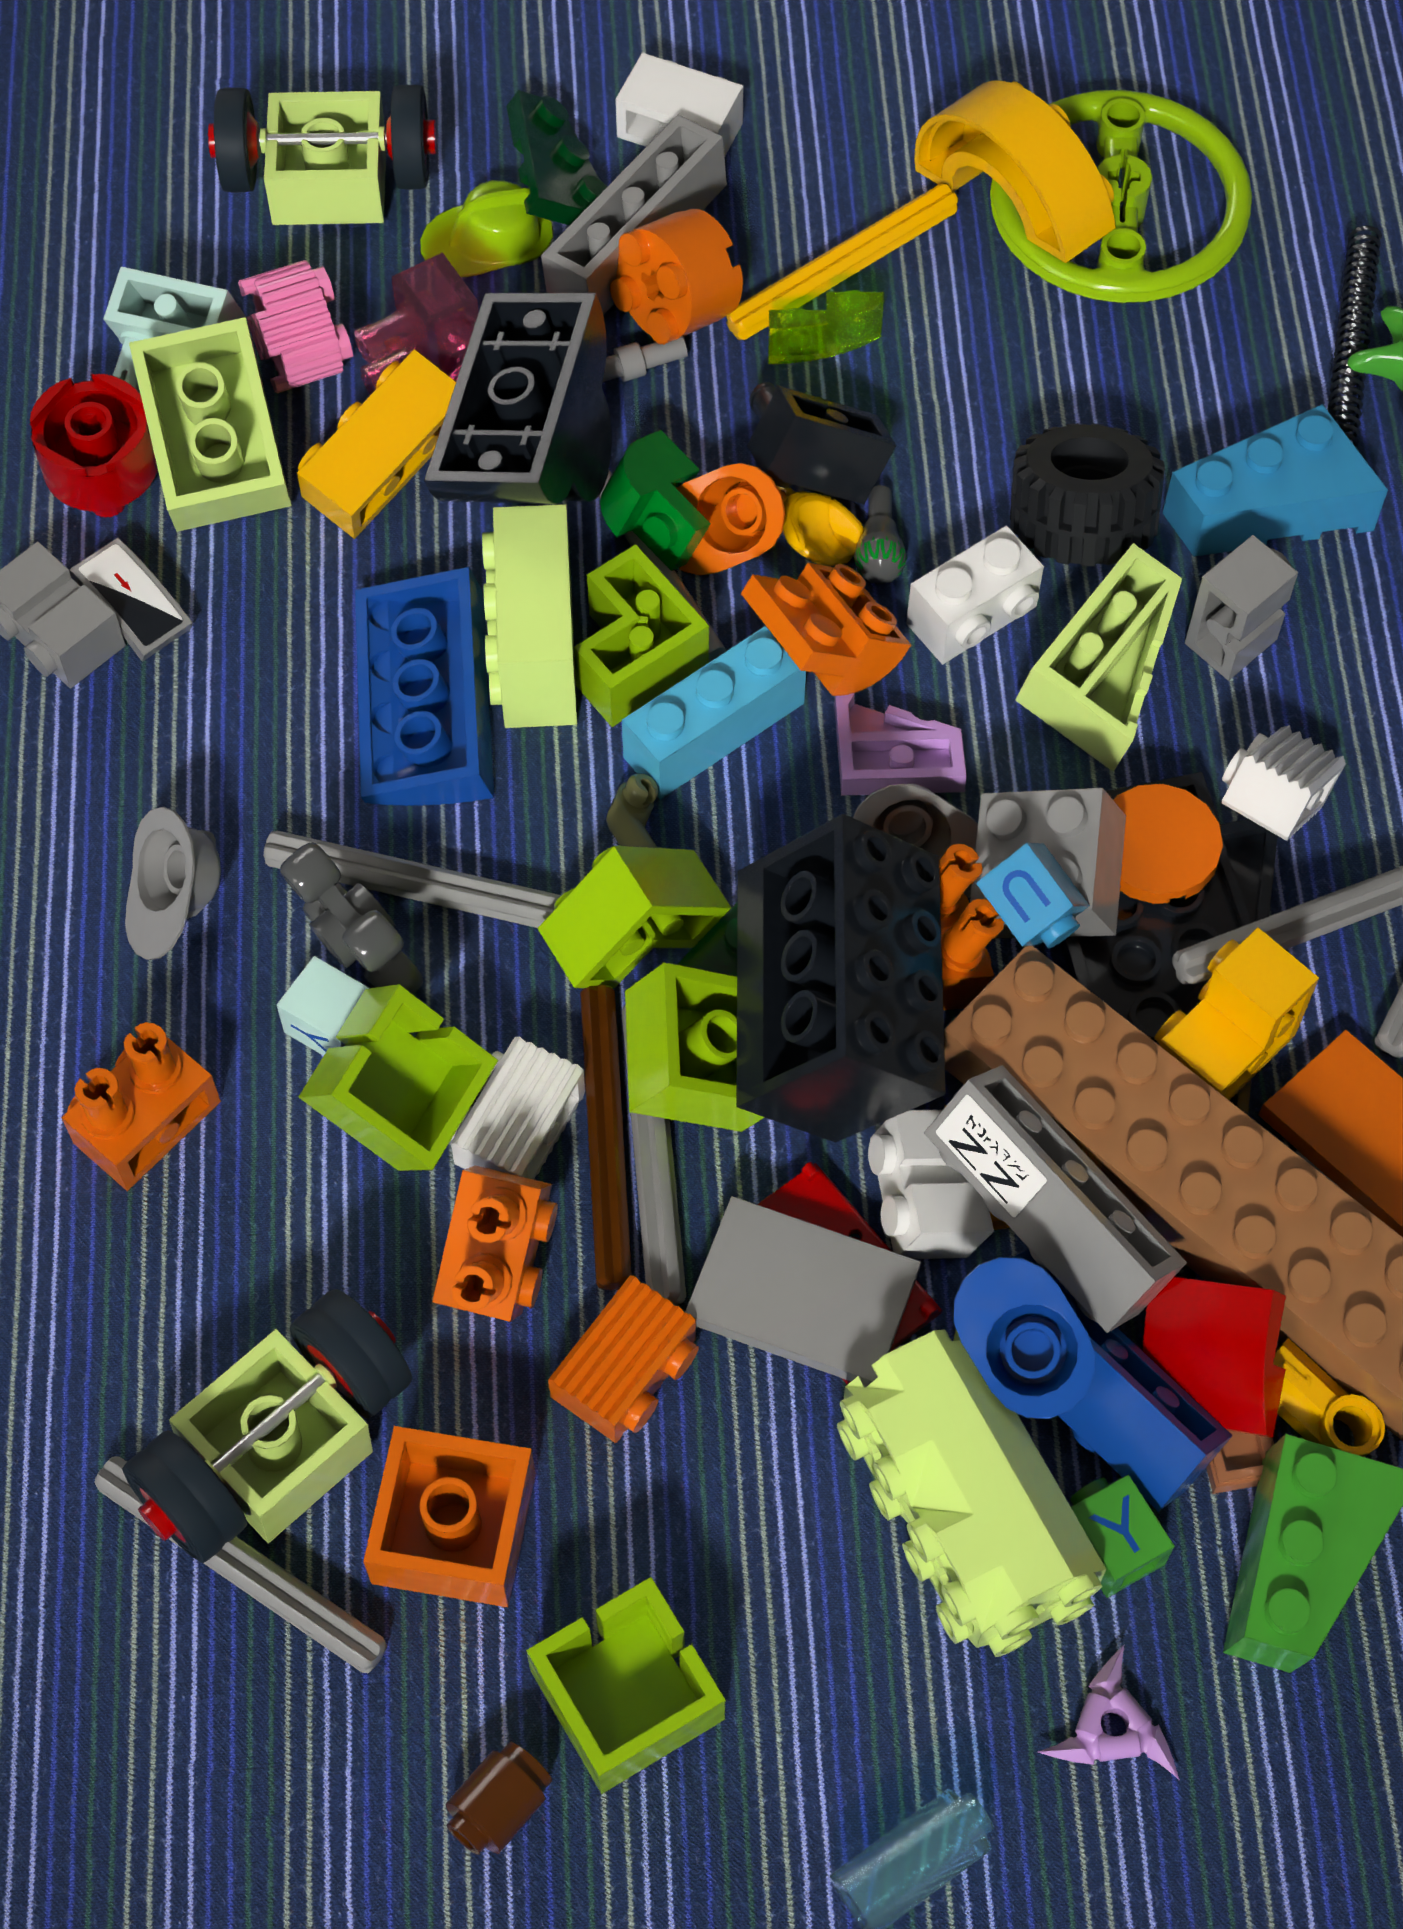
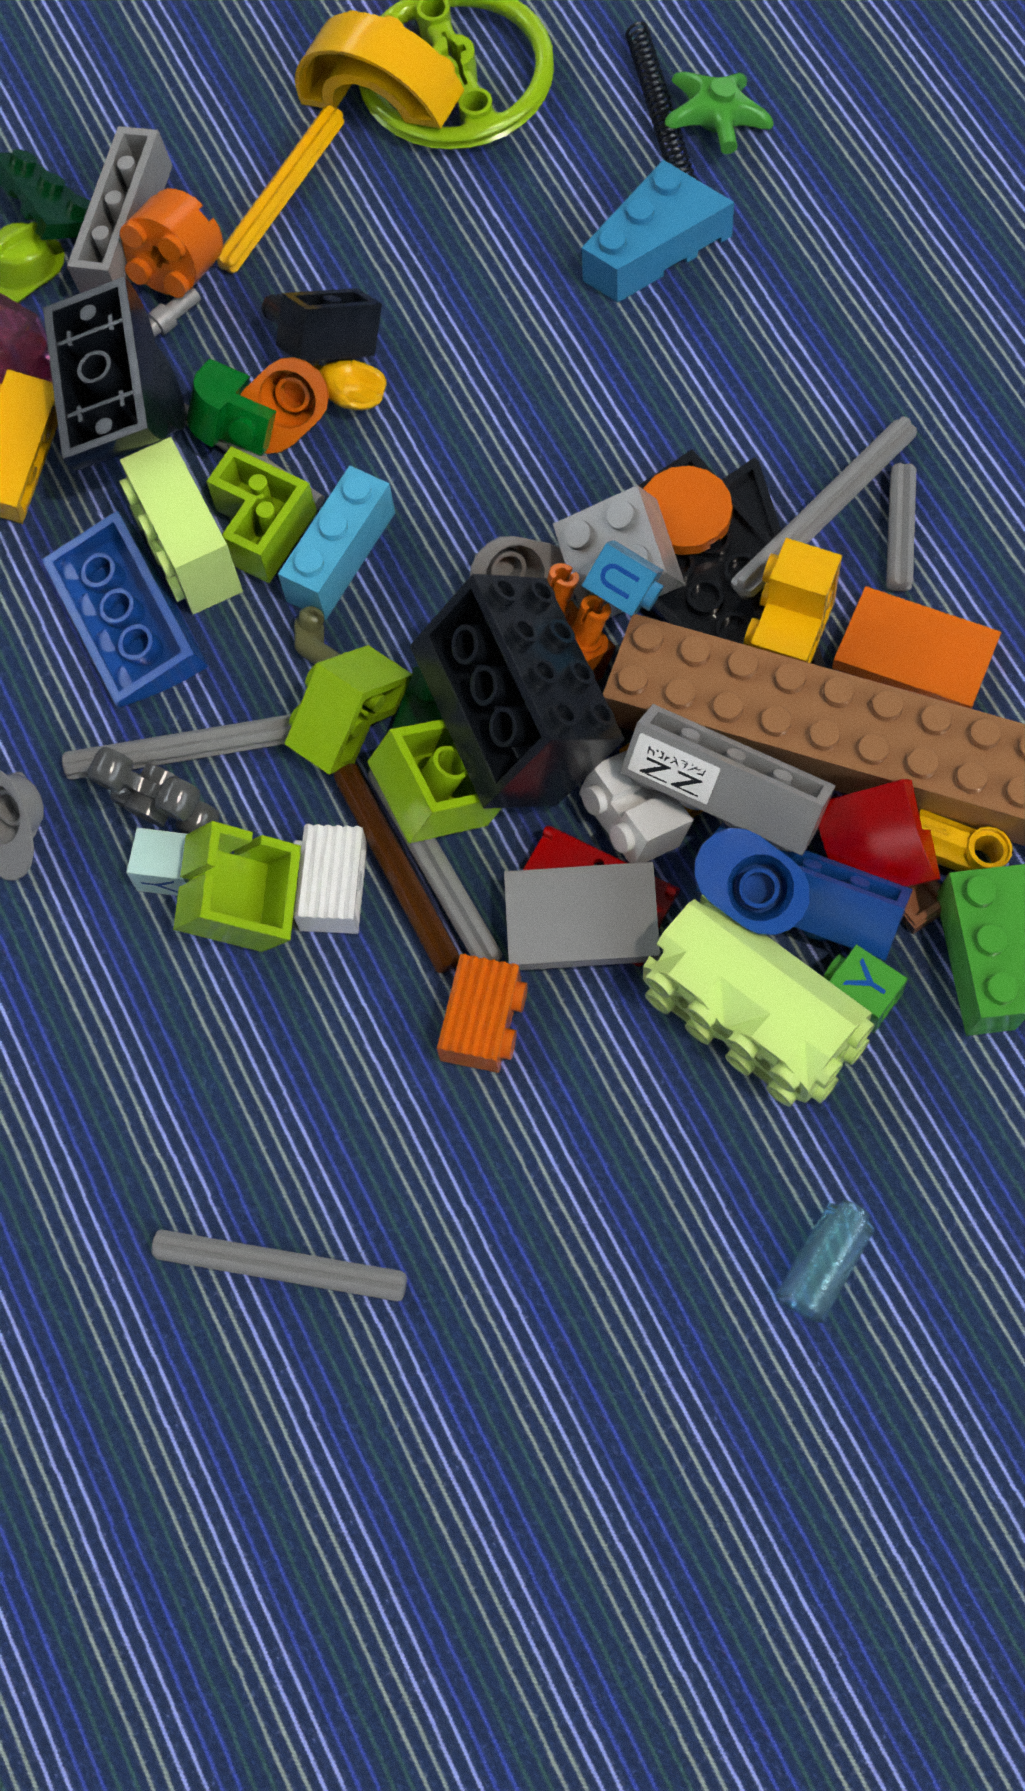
camera: 15 degrees left, 5 degrees up
orange brick [61,1022,221,1191] -> none
brick [122,1289,412,1563] -> none
orange brick [363,1426,536,1608] -> none
orange brick [432,1165,558,1322] -> none
reddish brown brick [445,1742,552,1855] -> none
lime piece [526,1577,726,1794] -> none
white brick [616,53,743,155] -> none
orange brick [741,563,911,696] -> none
clear neon green slope [768,290,884,364] -> none
lavender wing [834,693,966,796] -> none
dark grey piece [854,485,907,584] -> none
white brick [906,525,1044,665] -> none
black tyre [1010,423,1165,566] -> none
yellowish green wedge [1015,543,1182,772] -> none
lavender piece [1037,1644,1180,1780] -> none
light grey brick [1185,535,1298,681] -> none
white brick [1222,725,1346,841] -> none

